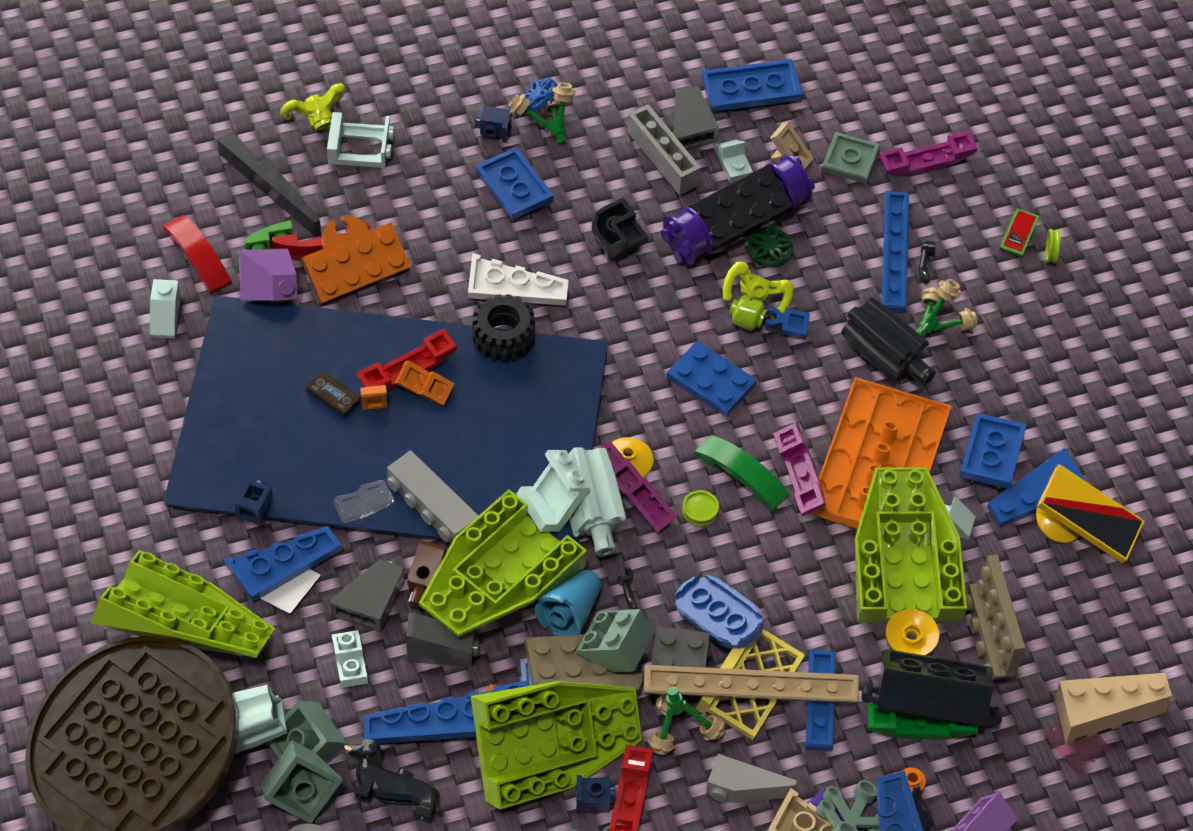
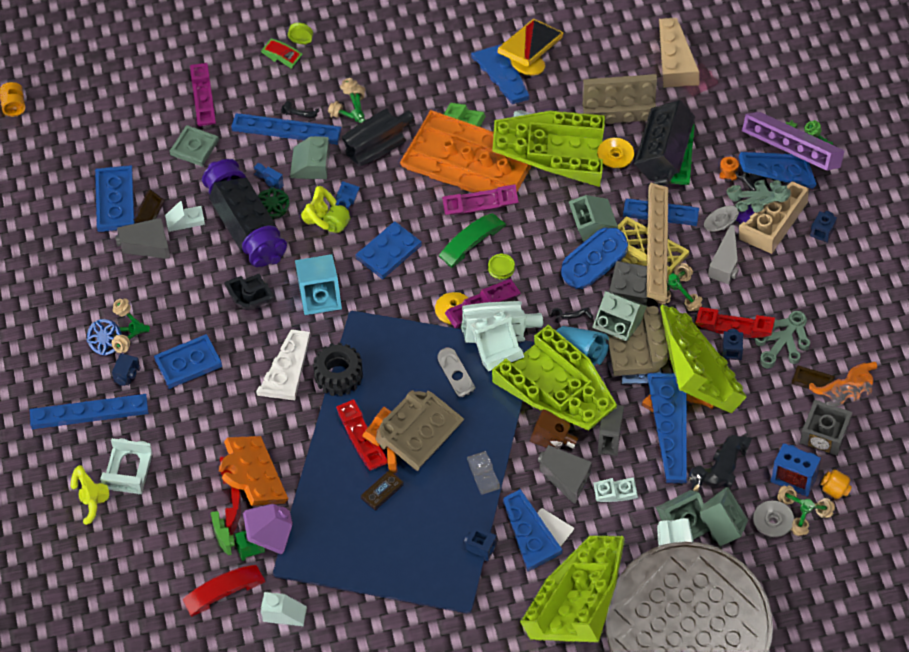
camera: 80 degrees left, 0 degrees up
black slope [217,131,321,237] -> none
light grey brick [387,450,478,543] -> none
light grey brick [627,104,701,195] -> none
tan slope [770,122,814,169] -> none
blue plate [960,413,1027,489] -> none
none -> blue plate [30,394,149,429]
none -> dark brown tile [133,190,165,223]
none -> blue plate [254,163,284,190]
none -> sand green slope [290,136,330,179]
none -> medium azure slope [295,254,342,315]
none -> dark tan plate [376,390,464,471]
none -> light grey piece [438,348,476,397]
none -> bright green slope [444,103,486,127]
none -> sand green slope [569,195,619,242]
none -> light grey dish [704,206,739,232]

